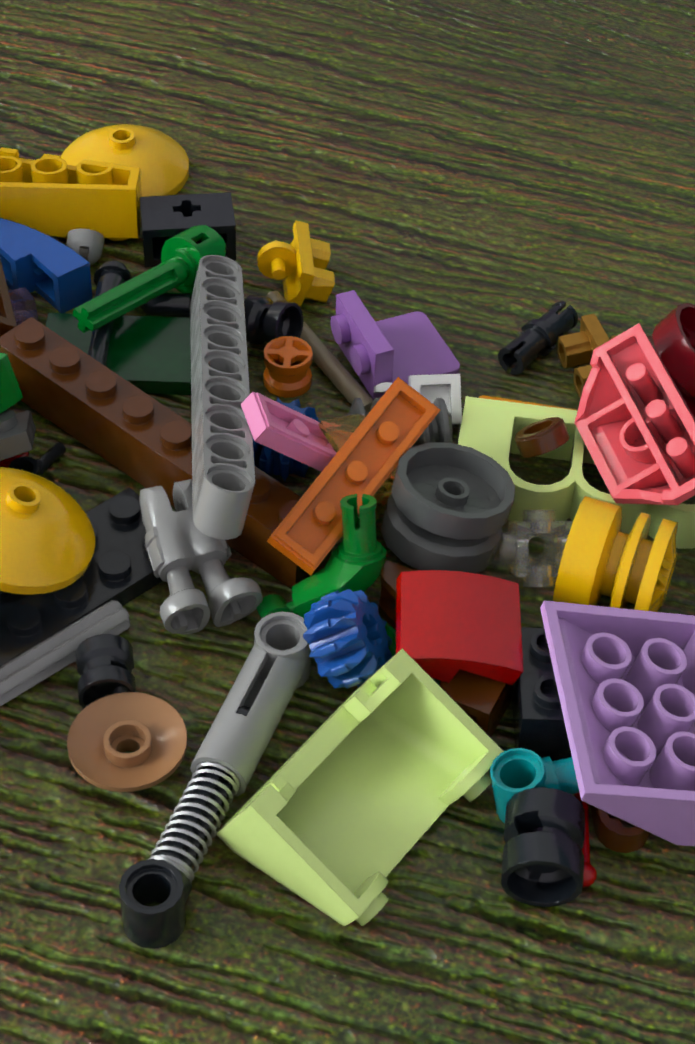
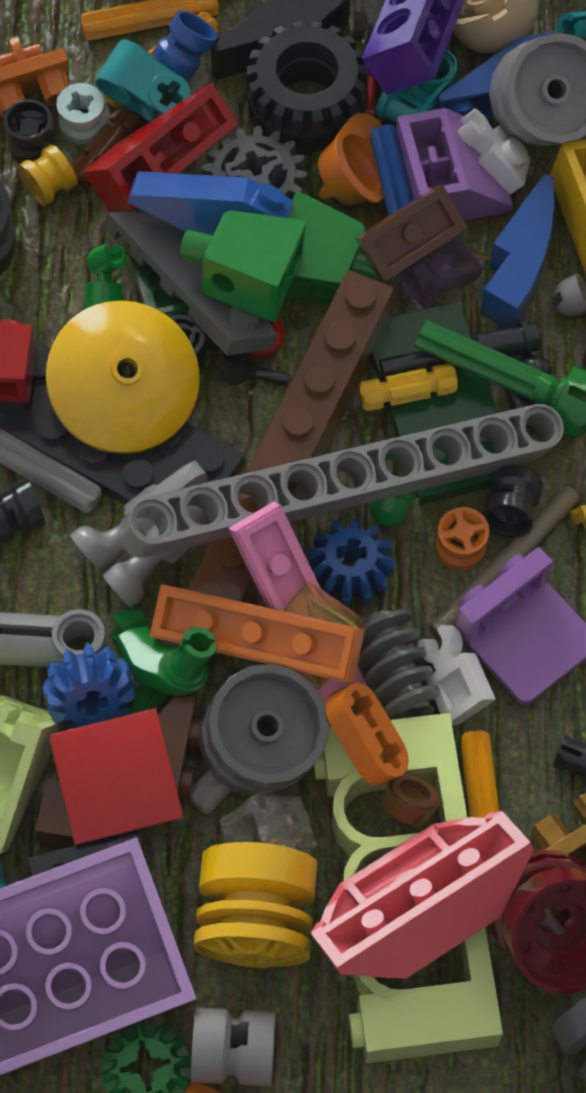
camera: 75 degrees right, 20 degrees up
none -> orange beam [325,682,409,786]
none -> yellow axle [358,363,458,411]

